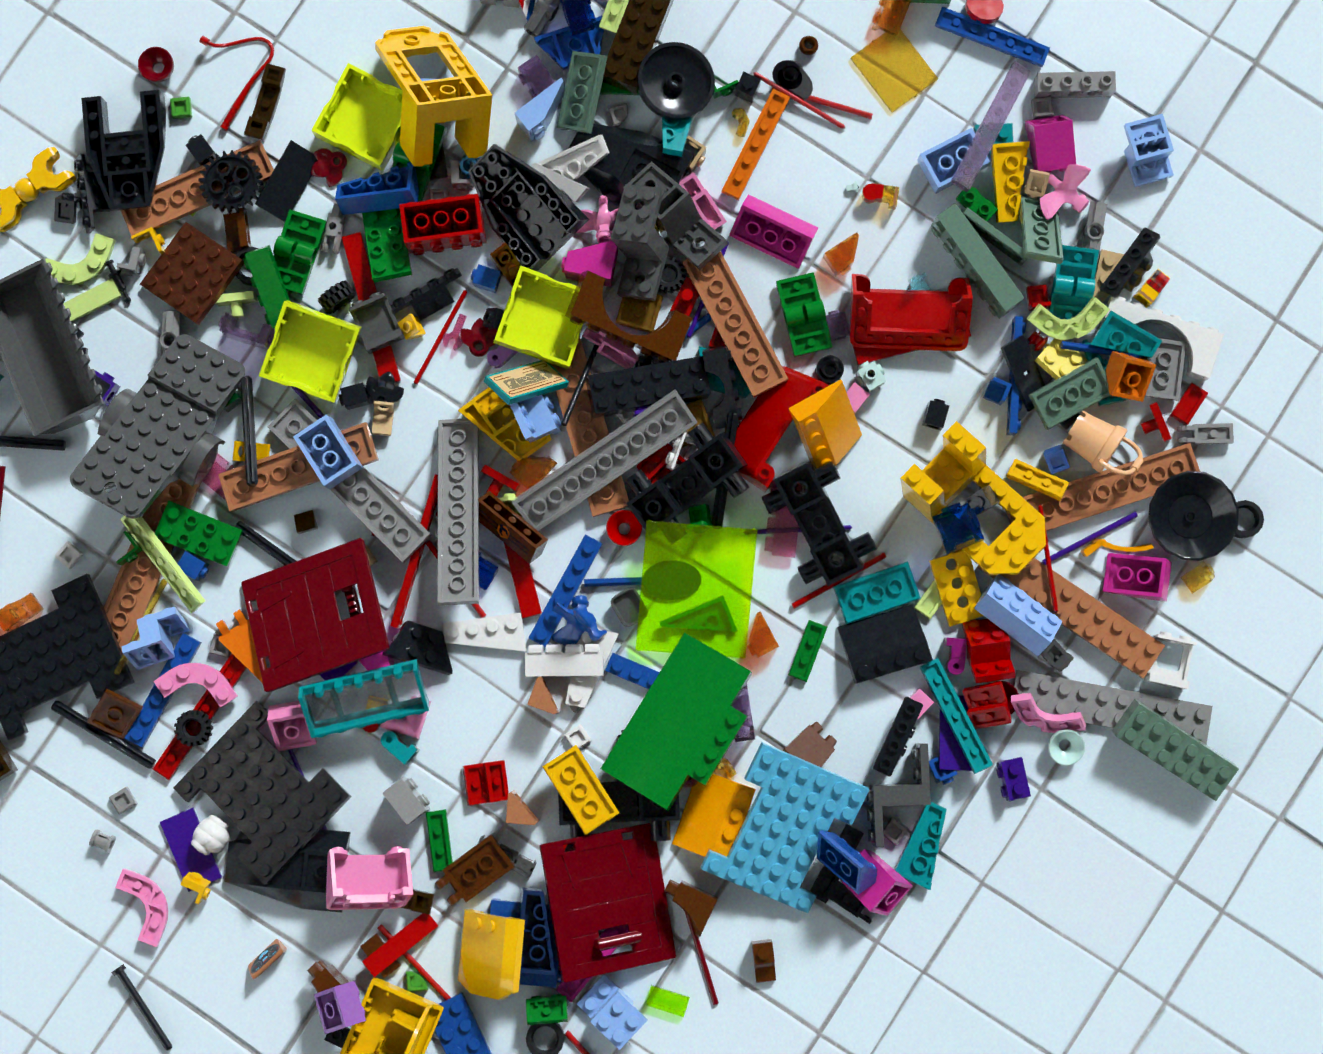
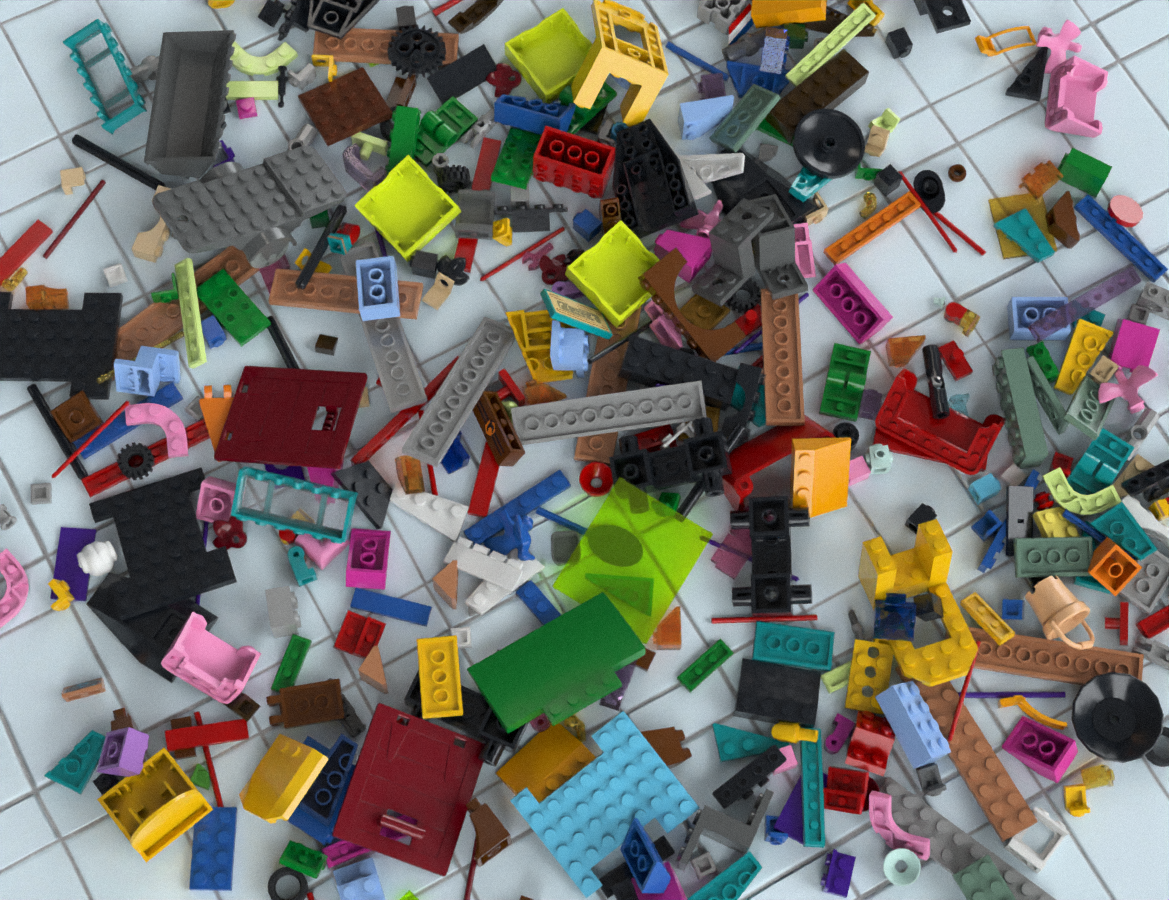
camera: 25 degrees right, 15 degrees down
none -> teal wing [44,730,106,795]
none -> red axle [52,401,129,478]
none -> tan arch [132,185,170,263]
none -> dark red plate [212,516,247,550]
none -> dark pink plate [236,97,257,119]
none -> leg [327,222,360,255]
none -> dark pink slope [346,528,391,590]
none -> blue tile [350,588,432,627]
none -> clear orange slope [395,455,425,495]
none -> light grey bush [432,153,449,174]
none -> light grey brick [510,184,529,209]
none -> reddish brown tile [630,648,656,672]
none -> blue bar [665,41,730,82]
none -> teal wing [712,723,789,763]
none -> yellow arm [771,722,818,744]
none -> piece [848,609,865,641]
none -> tan bracket [865,125,890,157]
none -> yellowish green bracket [868,108,900,133]
none -> black piece [922,344,950,419]
none -> red tile [939,340,973,382]
none -> medium azure brick [968,473,1001,505]
none -> teal wing [993,208,1055,263]
none -> white tile [999,463,1028,486]
none -> reddish brown slope [1045,191,1080,249]
none -> yellow bracket [1063,784,1090,817]

